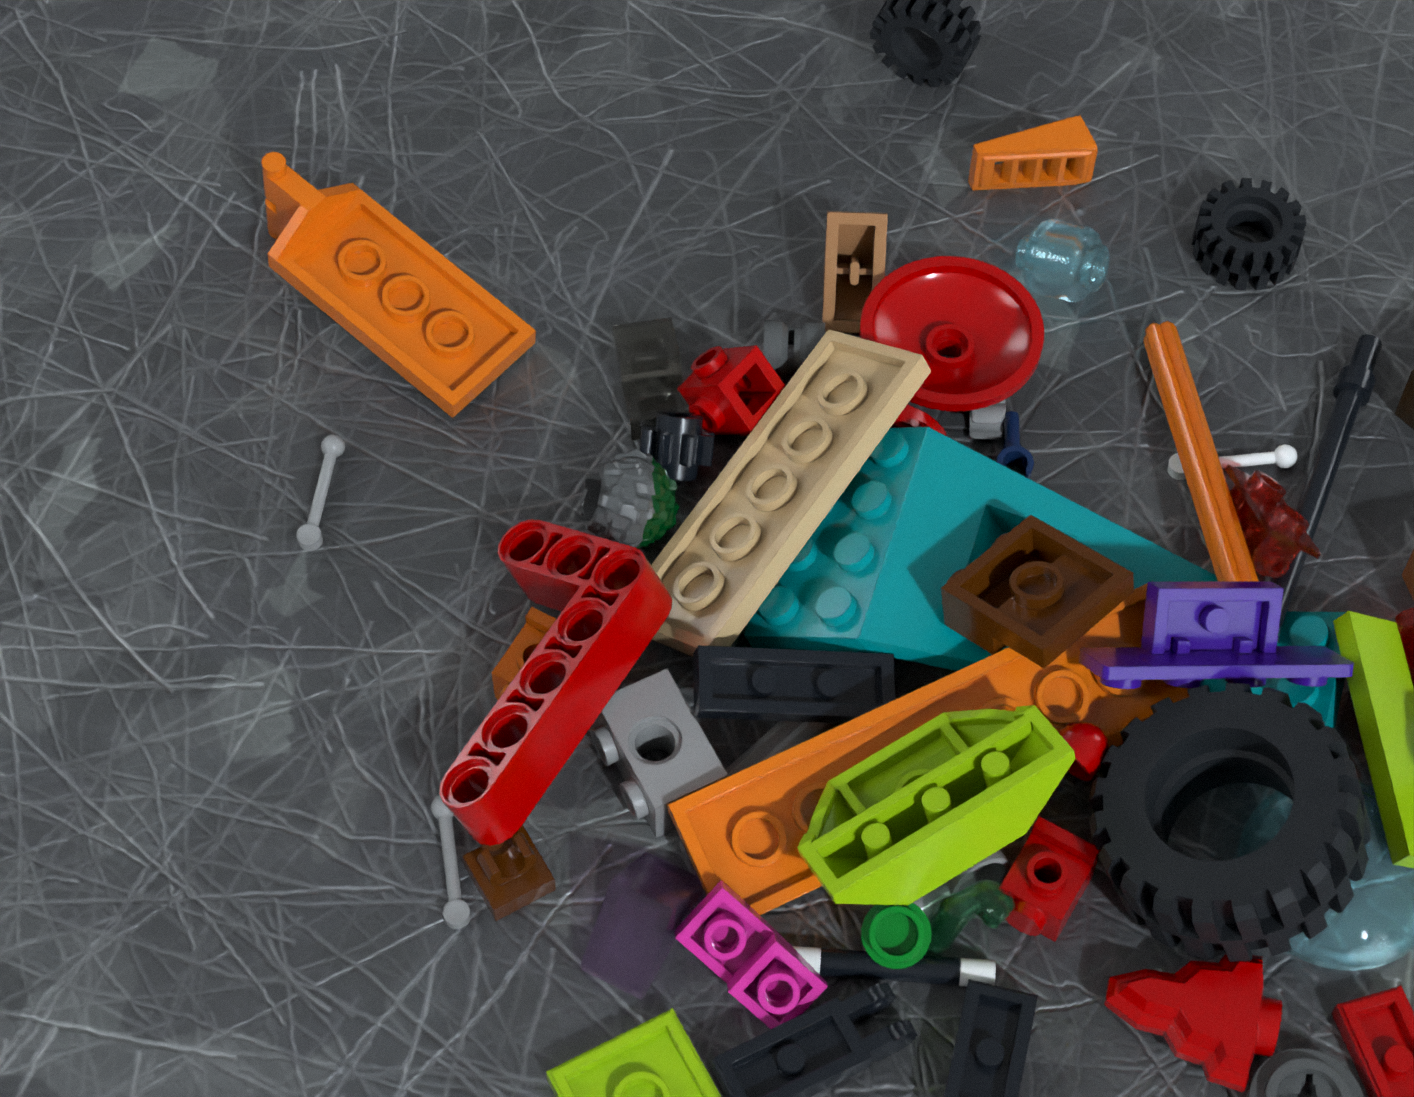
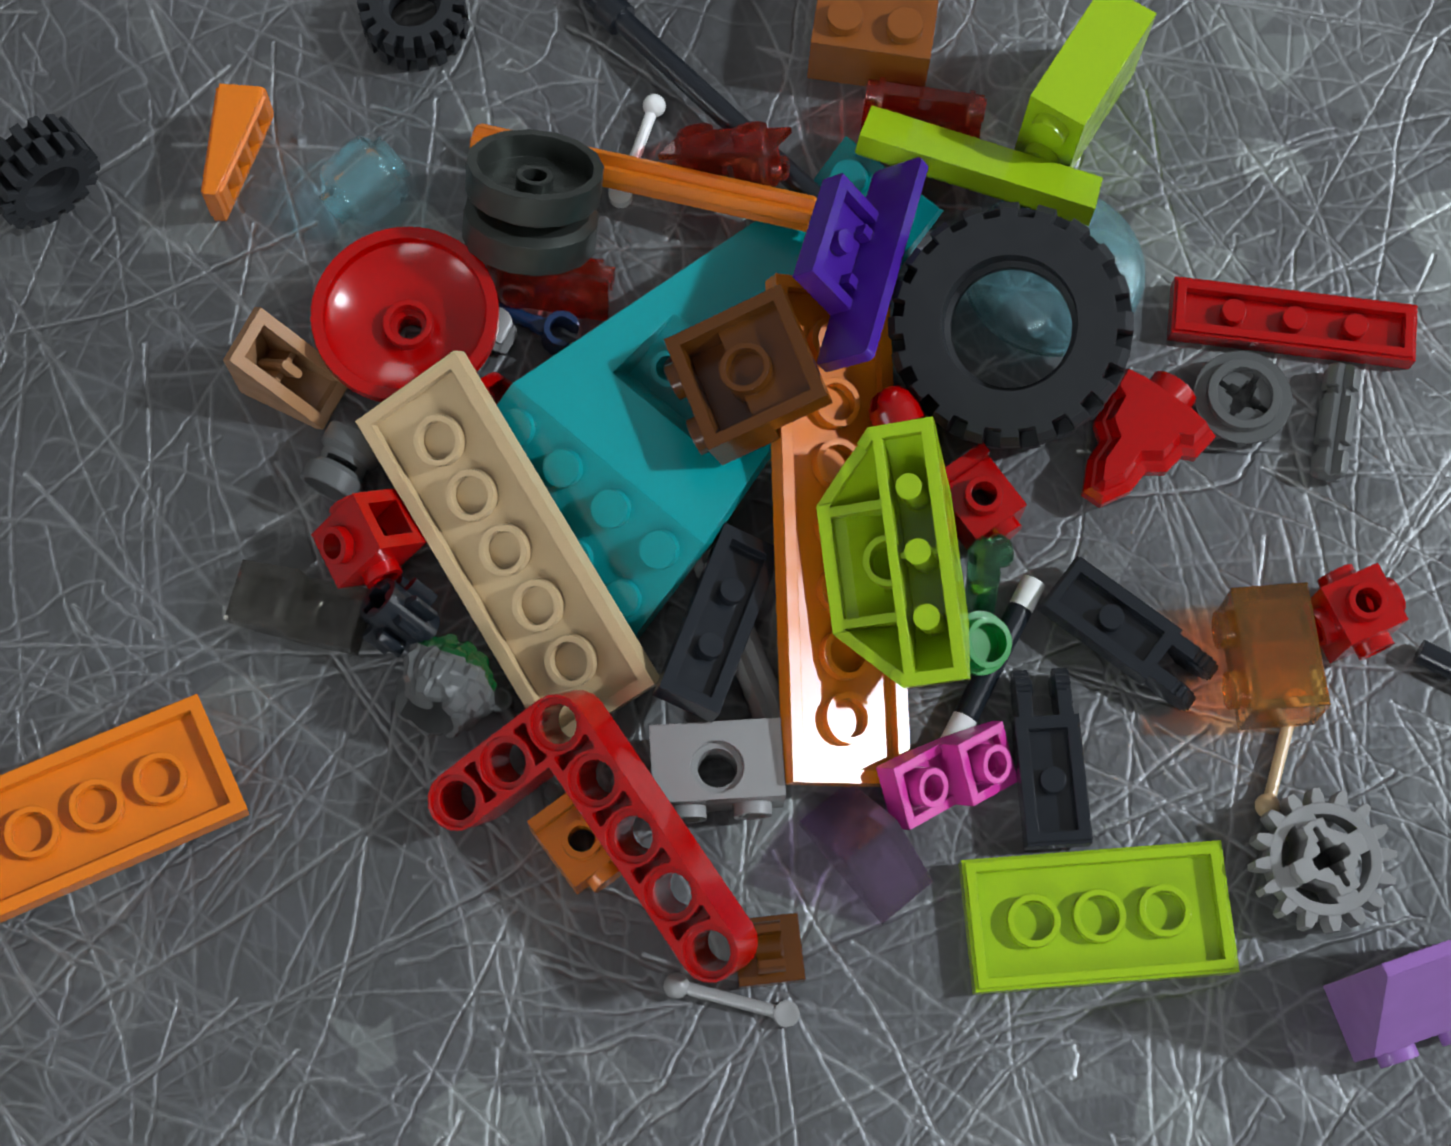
camera: 70 degrees left, 15 degrees up
light grey hinge [296,434,345,551] -> none
none -> pearl dark grey wheel [462,129,604,276]
none -> clear red hinge [486,258,616,321]

